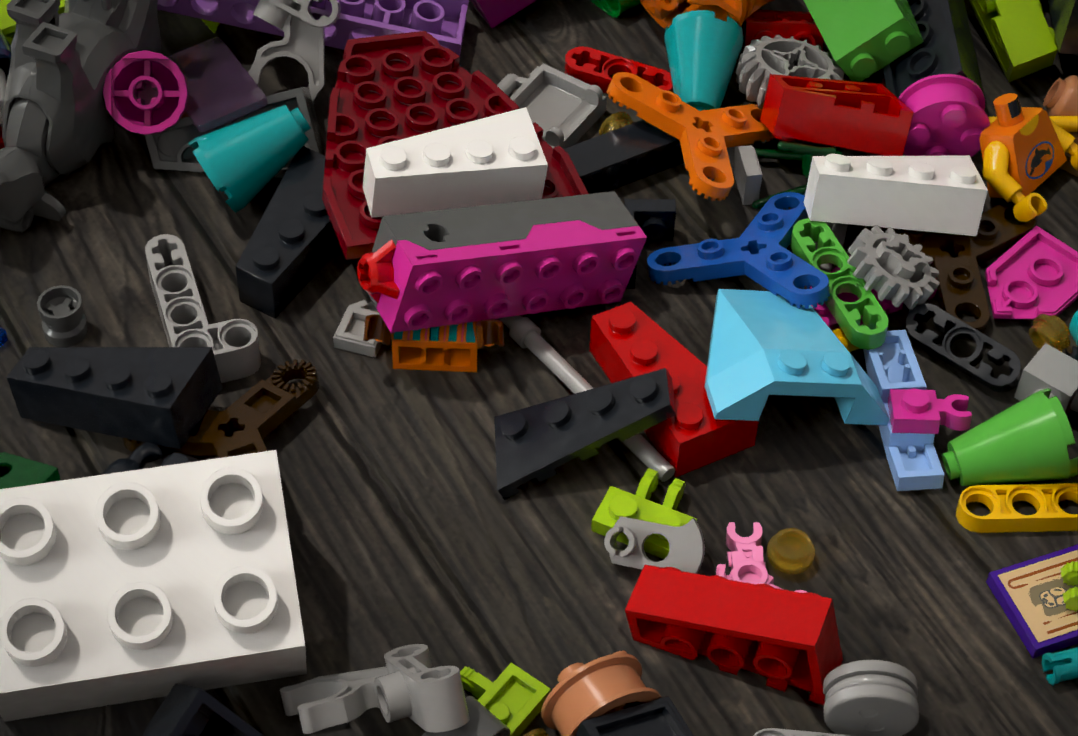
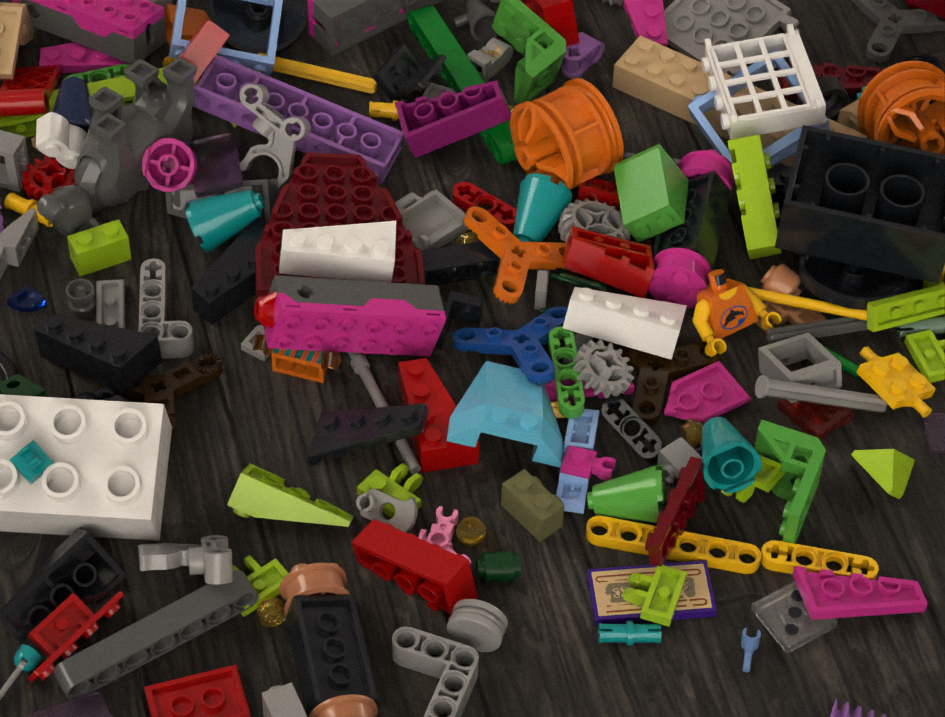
camera: 15 degrees right, 0 degrees up
none -> teal tile [10,440,54,485]
none -> lime brick [67,219,132,277]
none -> light grey tile [96,279,126,329]
none -> lime wedge [227,464,354,527]
none -> dark green brick [475,551,521,583]
none -> olive brick [501,469,564,542]

